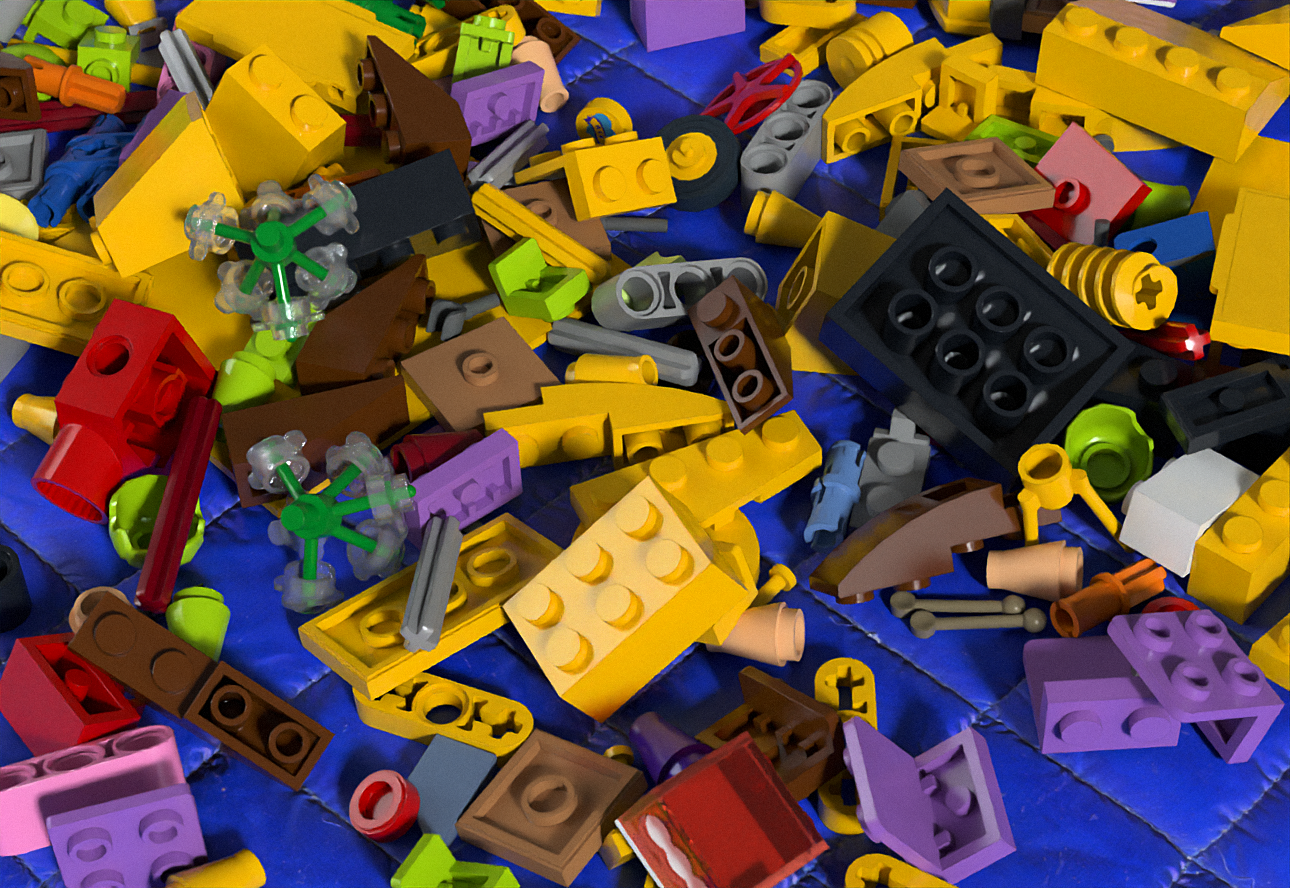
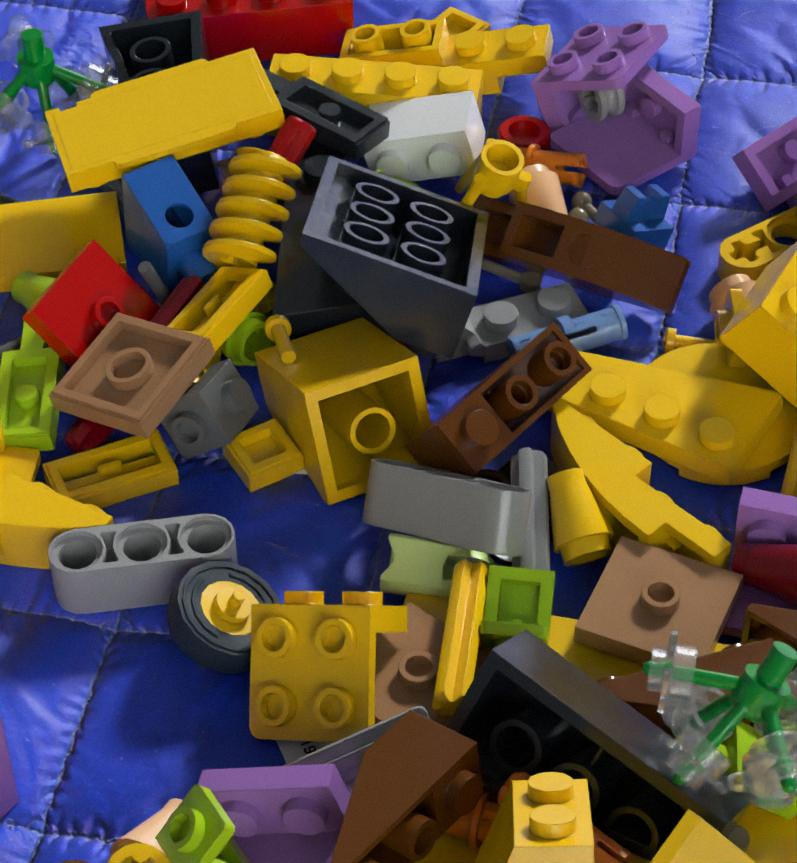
camera: 125 degrees left, 0 degrees up
dark grey hand [425,293,500,342] -> none
yellow tile [576,97,633,146] -> none
red wheel [698,53,803,135] -> none
yellow cone [744,190,822,249] -> none
none -> blue tile [593,184,674,247]

